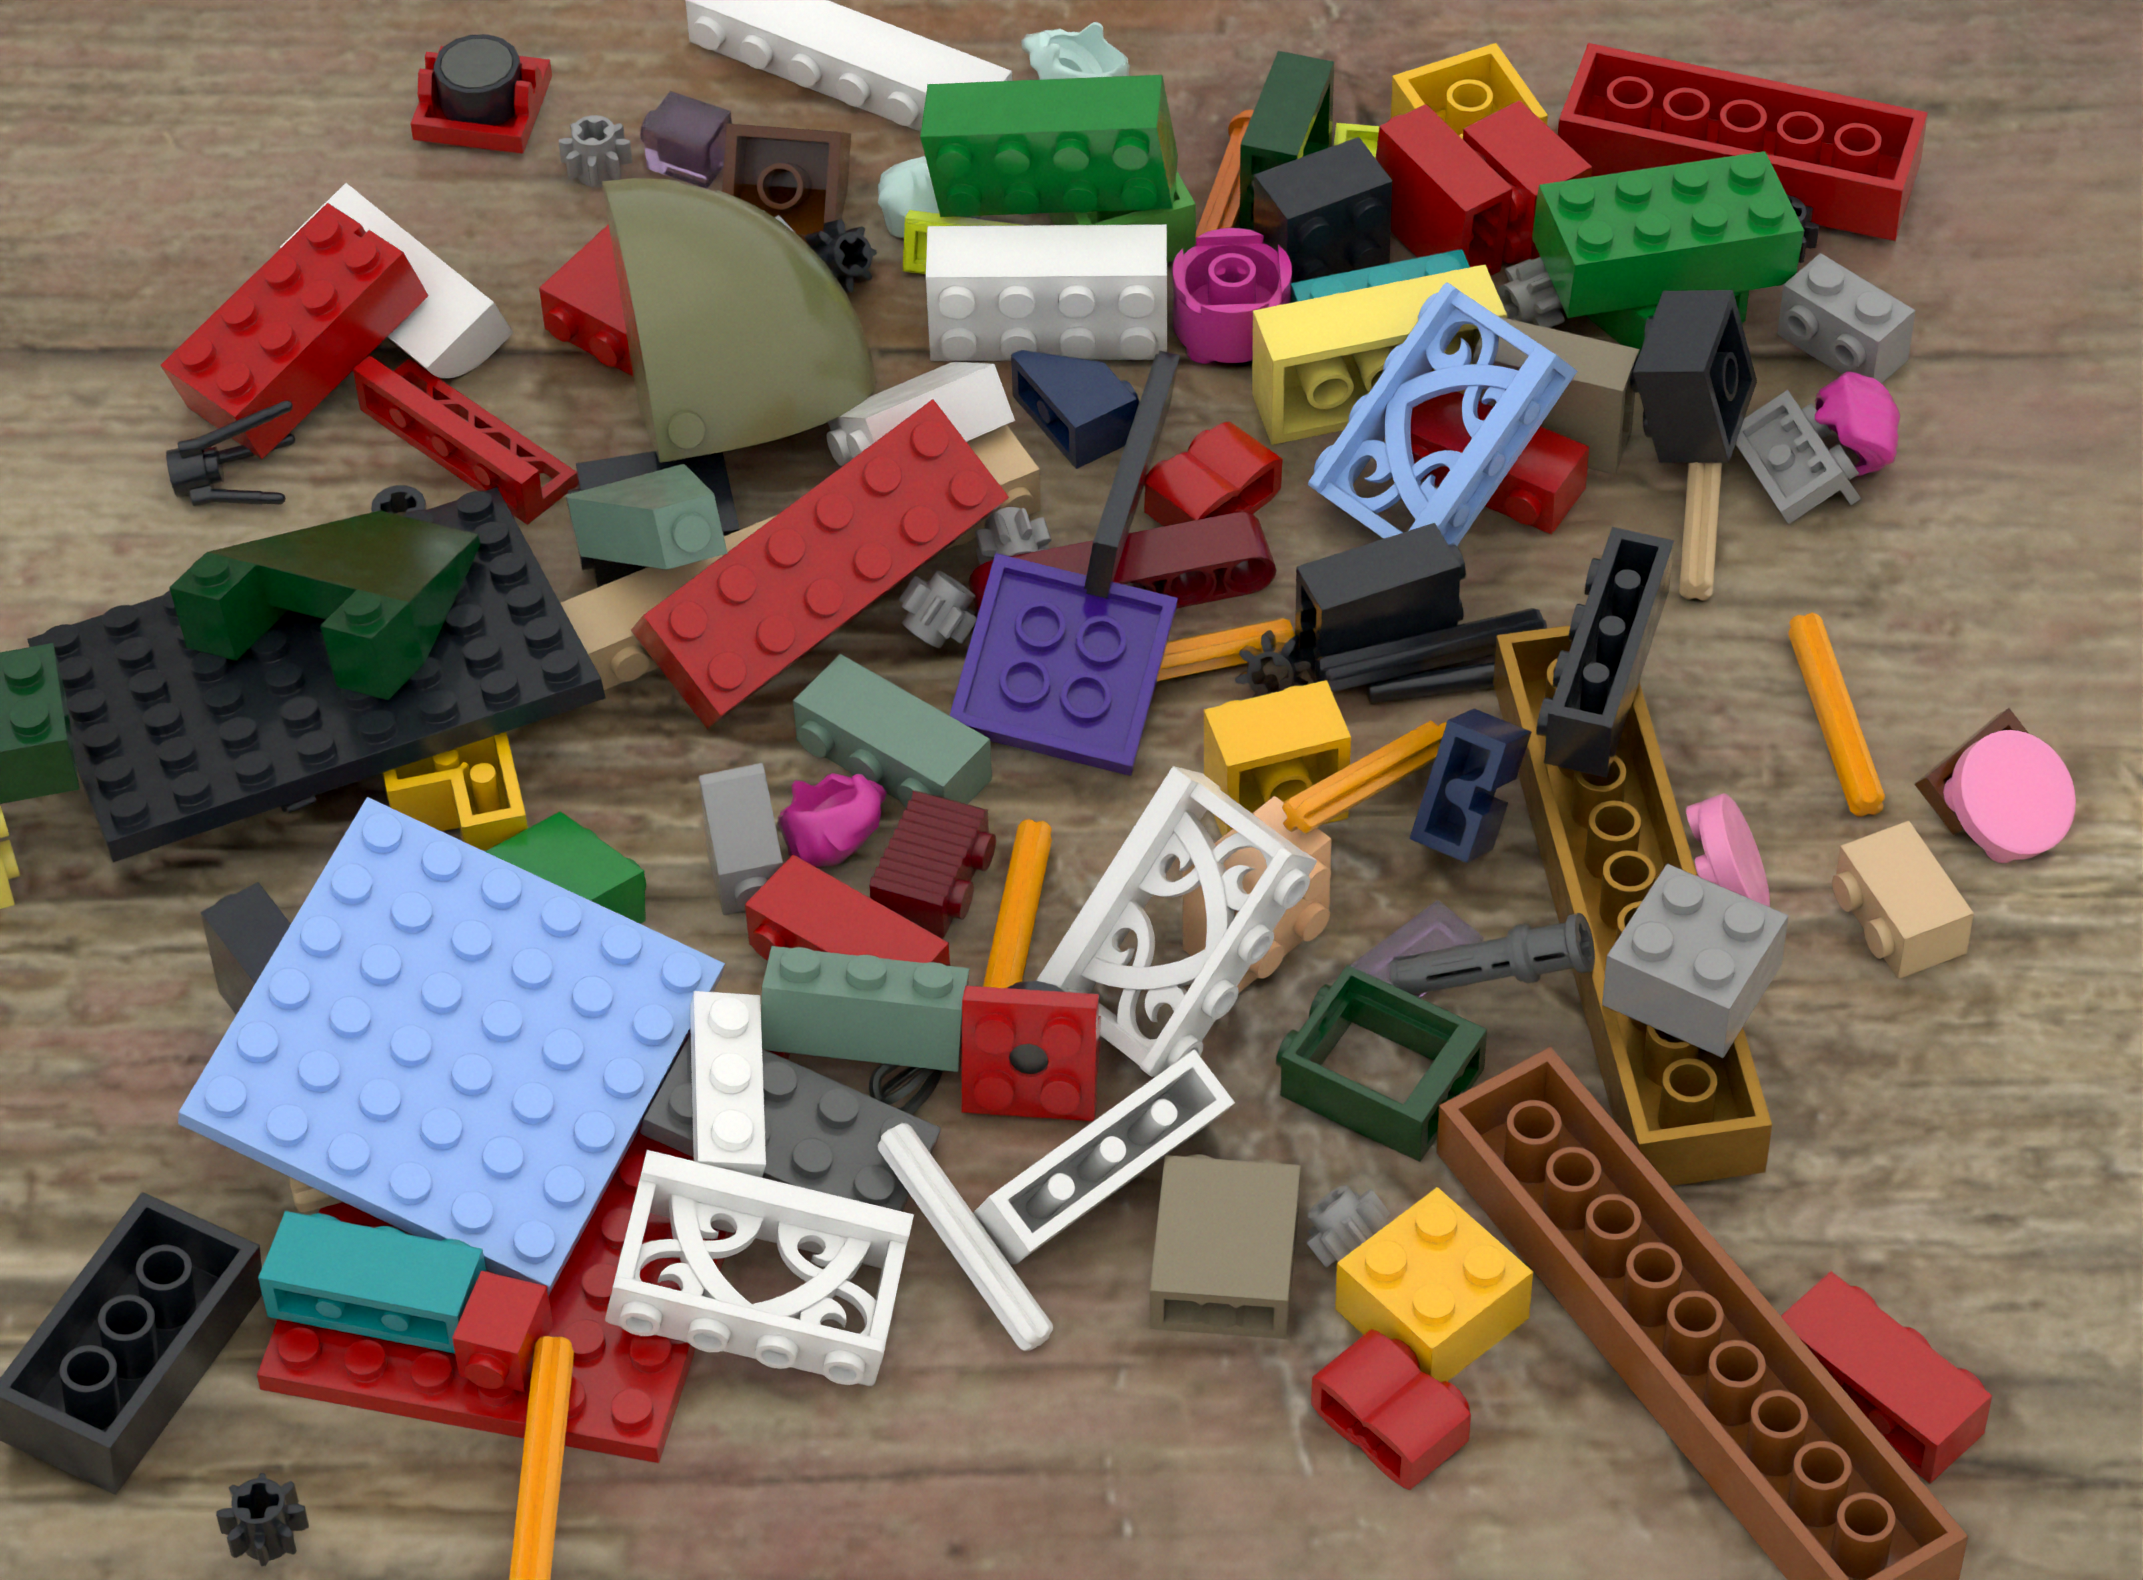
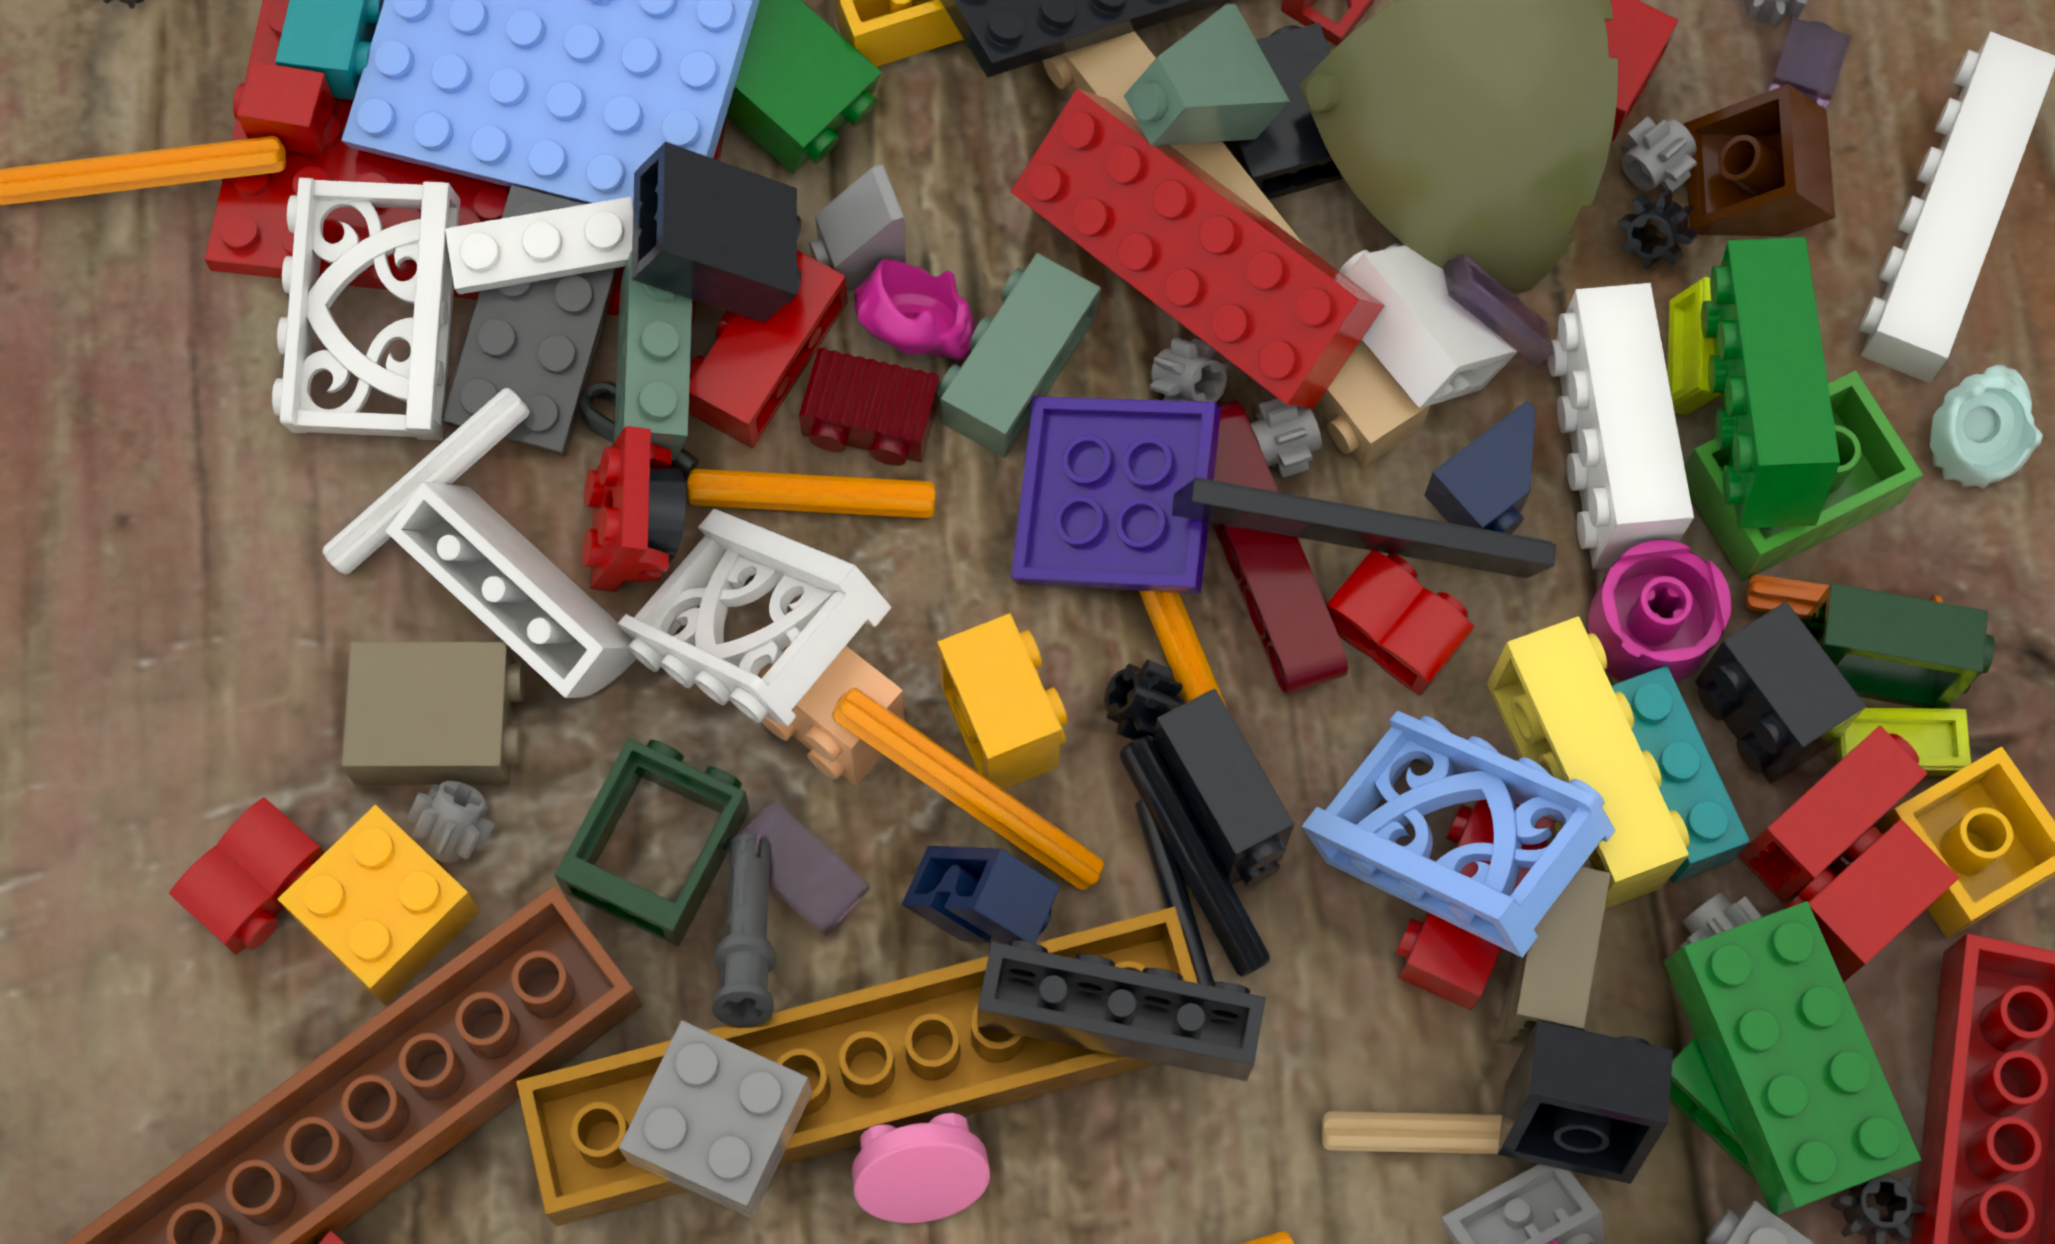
camera: 80 degrees right, 20 degrees up
none -> black brick [631,142,801,323]
none -> tile [1443,254,1553,367]

